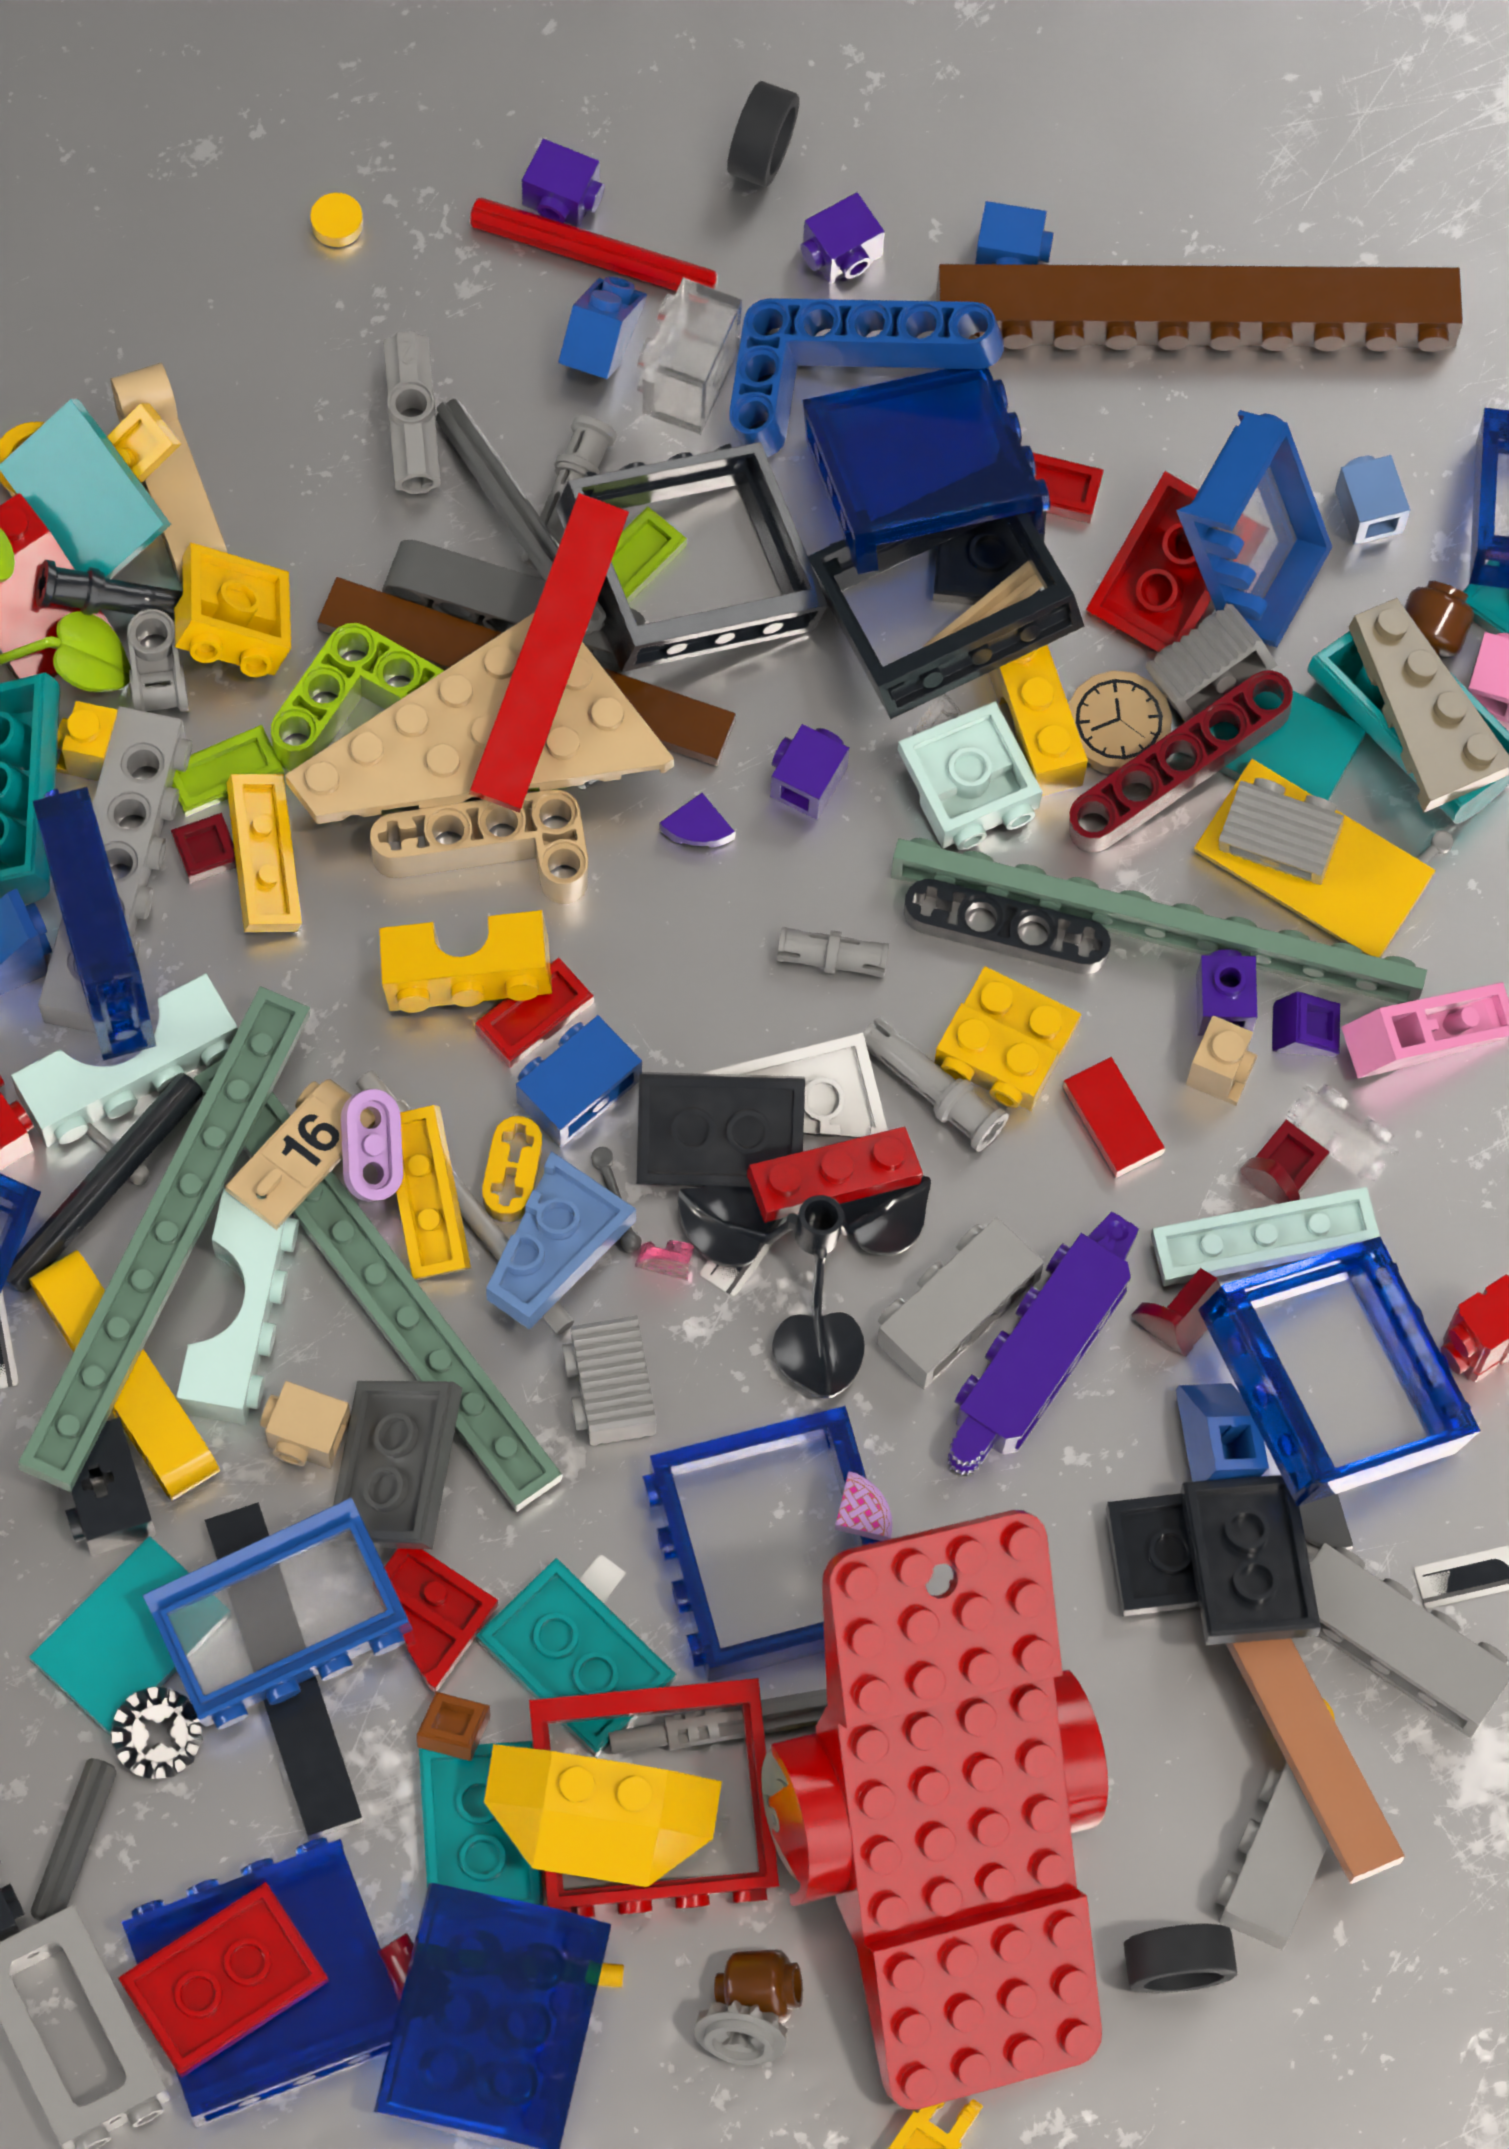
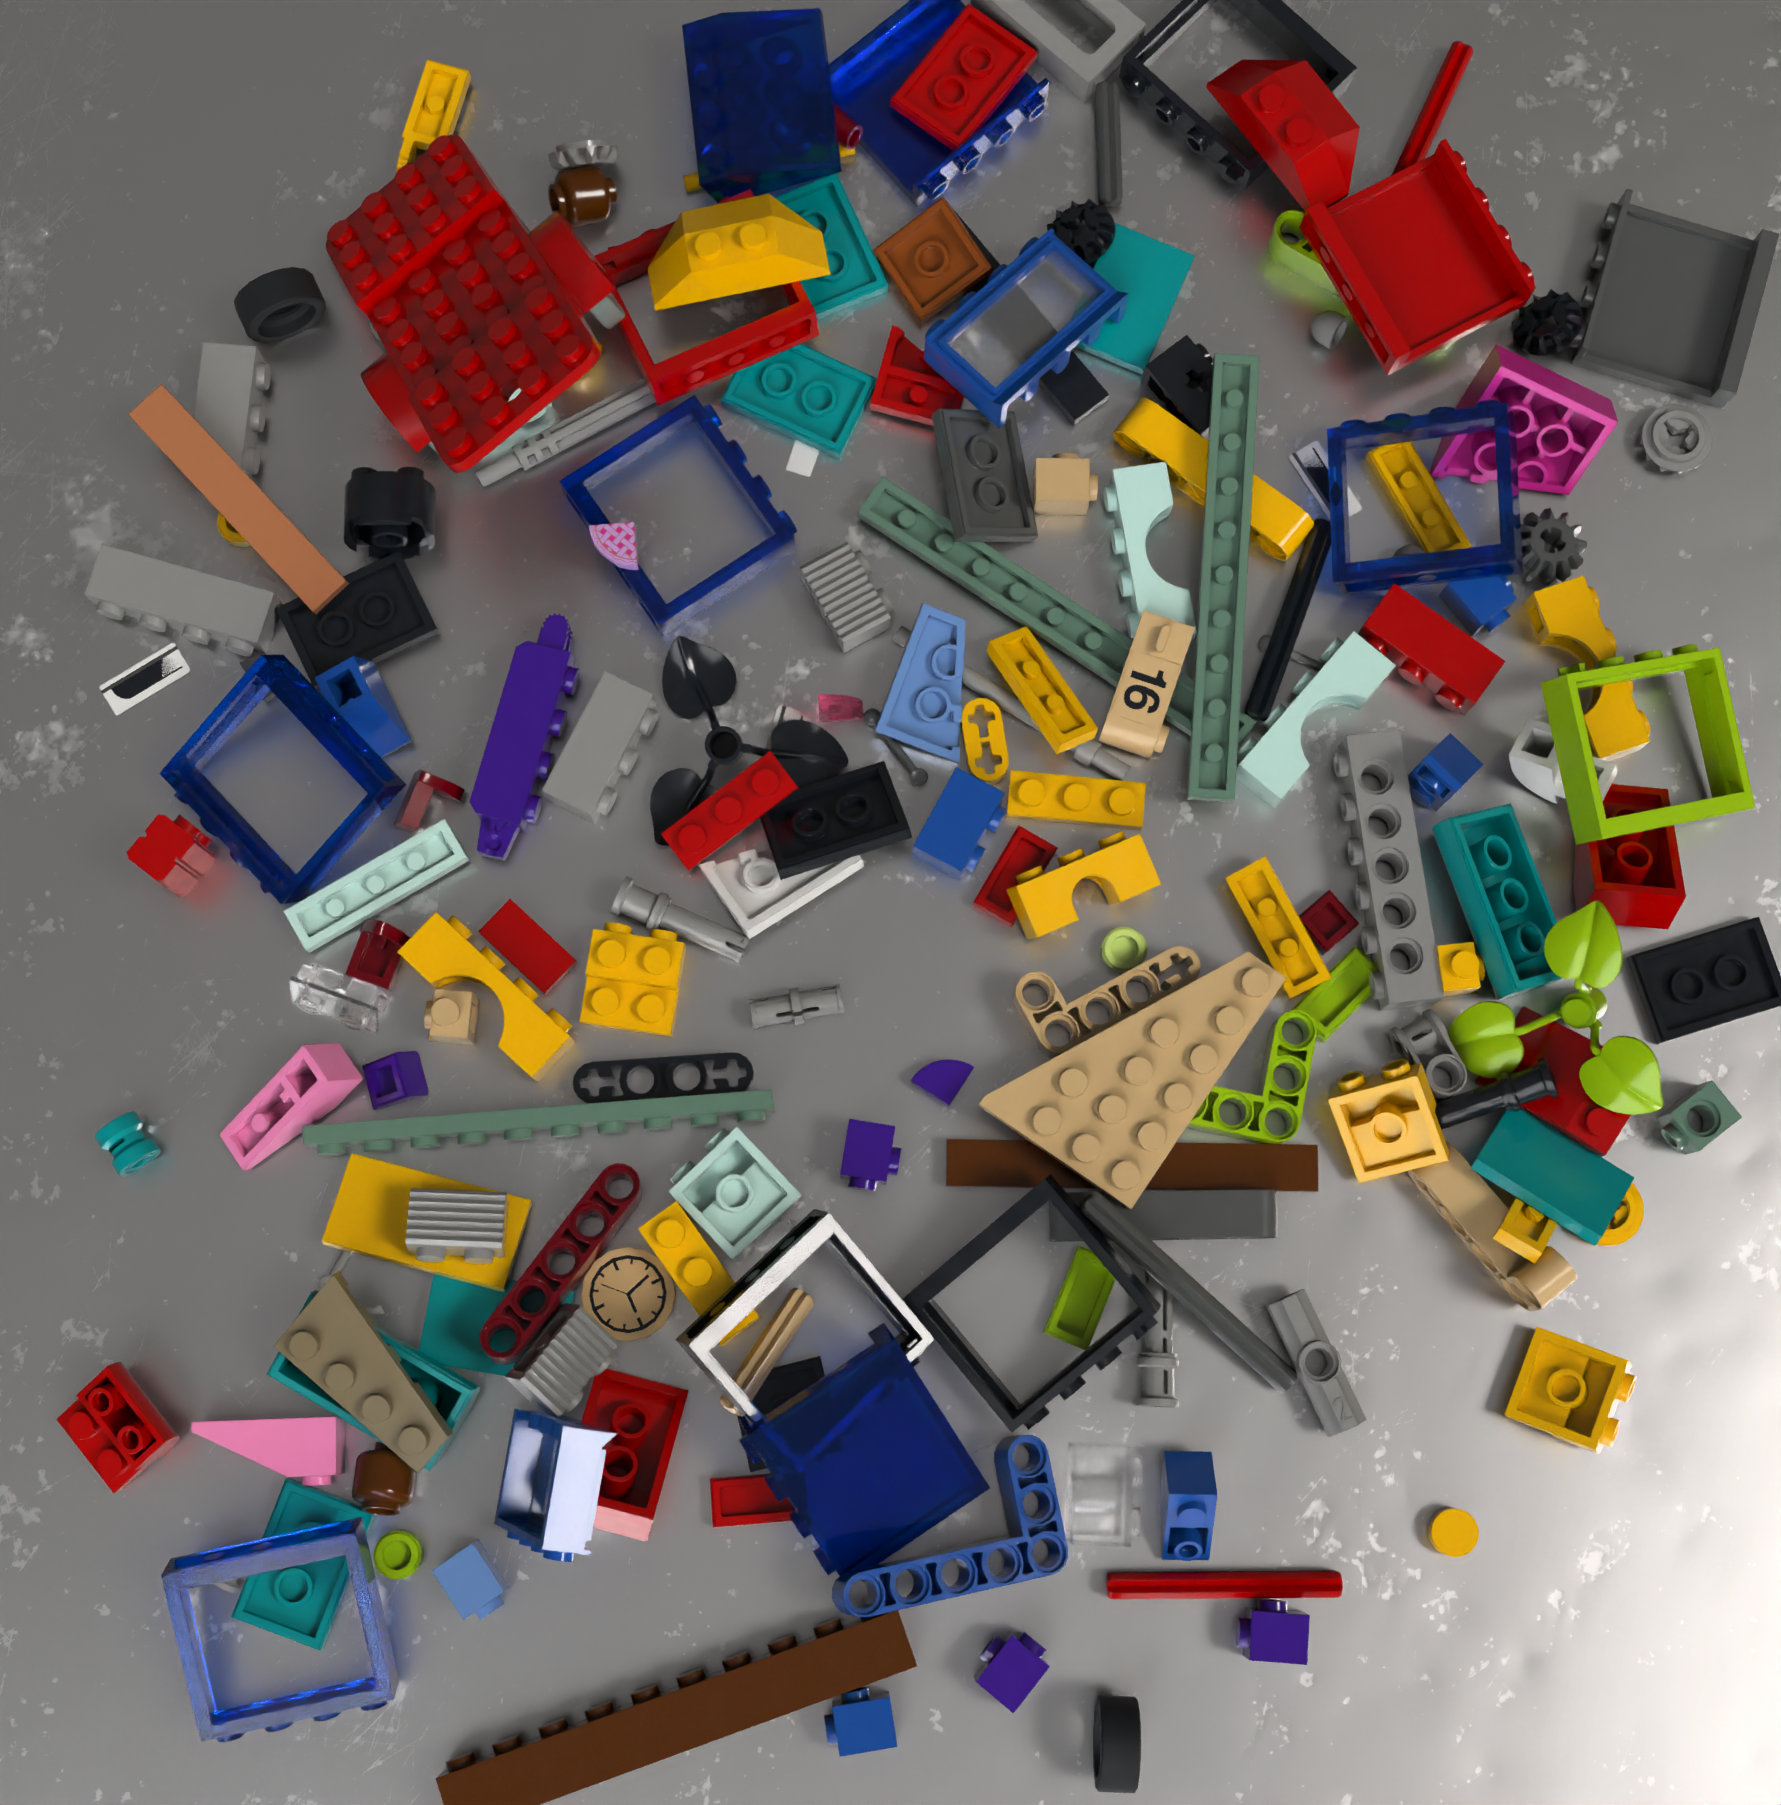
camera: 160 degrees right, 10 degrees up
clear blue window [32,786,156,1061] -> none
lavender plate [341,1089,403,1202] -> none
dark orange tile [416,1692,491,1761] -> none
red tile [469,493,629,813] -> none
black tile [1180,1474,1321,1645] -> none
dark purple brick [1196,949,1258,1036] -> none
none -> black brick [343,467,436,559]
none -> lime tile [373,1530,424,1580]
none -> yellow arch [397,912,575,1082]
none -> dark orange tile [873,197,995,323]
none -> yellow plate [1006,770,1146,831]
none -> yellowish green tile [1100,927,1147,974]
none -> yellow plate [1504,1327,1636,1454]

